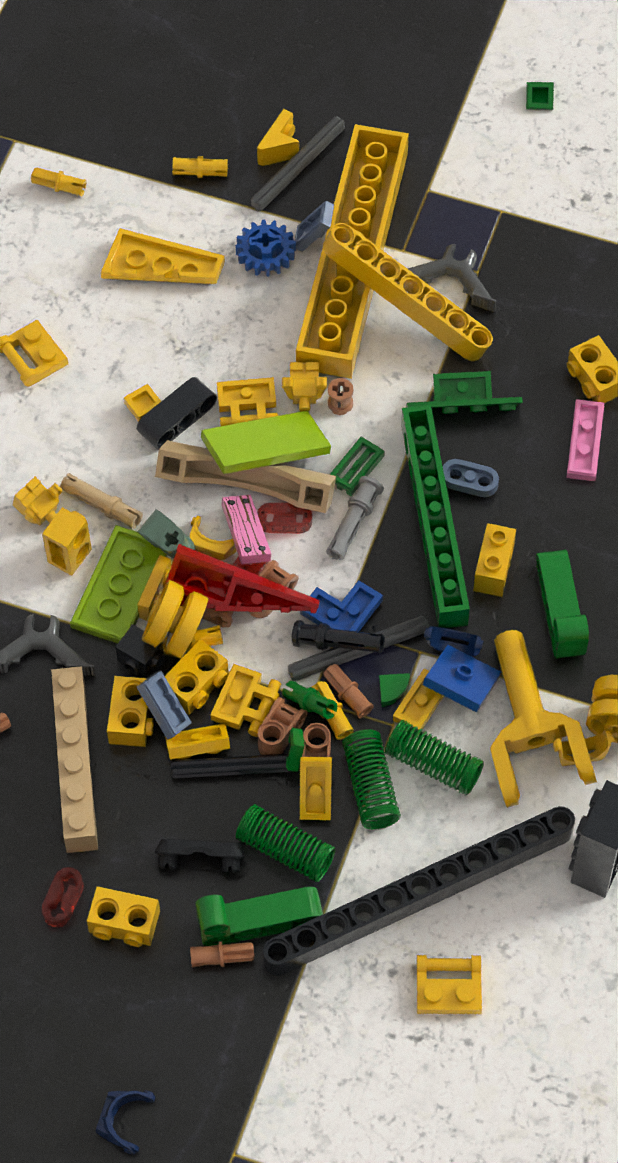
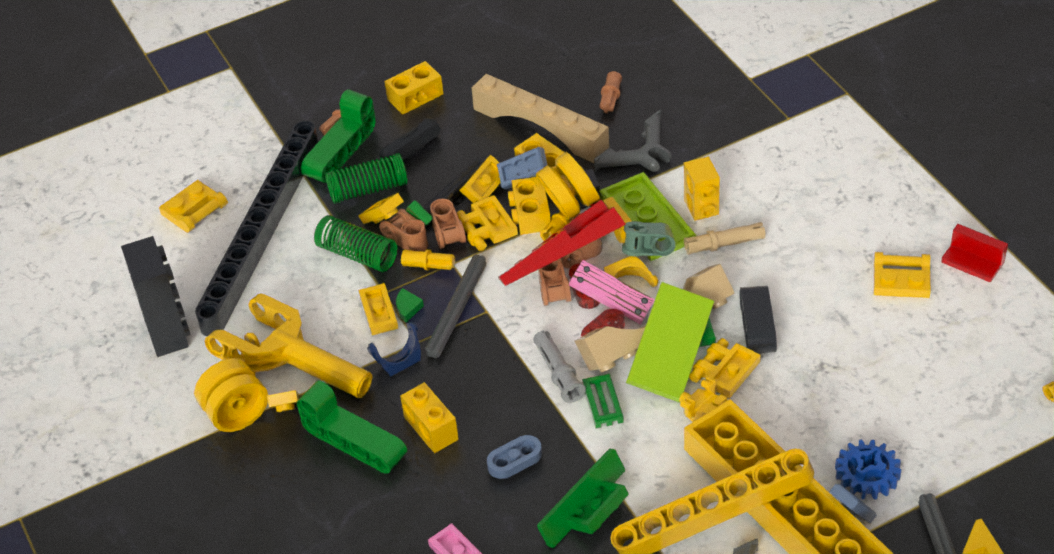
camera: 135 degrees right, 15 degrees down
yellow piece [13,476,63,525] -> none
clear red beam [42,867,84,927] -> none
dark blue helmet [96,1090,156,1155] -> none
yellow wing [101,228,225,284] -> none
yellow plate [124,384,161,422] -> none
yellow pin [172,156,228,178] -> none
green pin [282,681,338,719] -> none
black pin [292,620,385,654] -> none
blue plate [300,580,383,632] -> none
nougat axle [323,664,374,719] -> none
nougat bush [328,378,354,415] -> none
green piece [385,720,484,796] -> none
green brick [401,404,470,628] -> none
blue plate [422,645,501,712] -> none
none -> yellow plate [267,390,300,412]

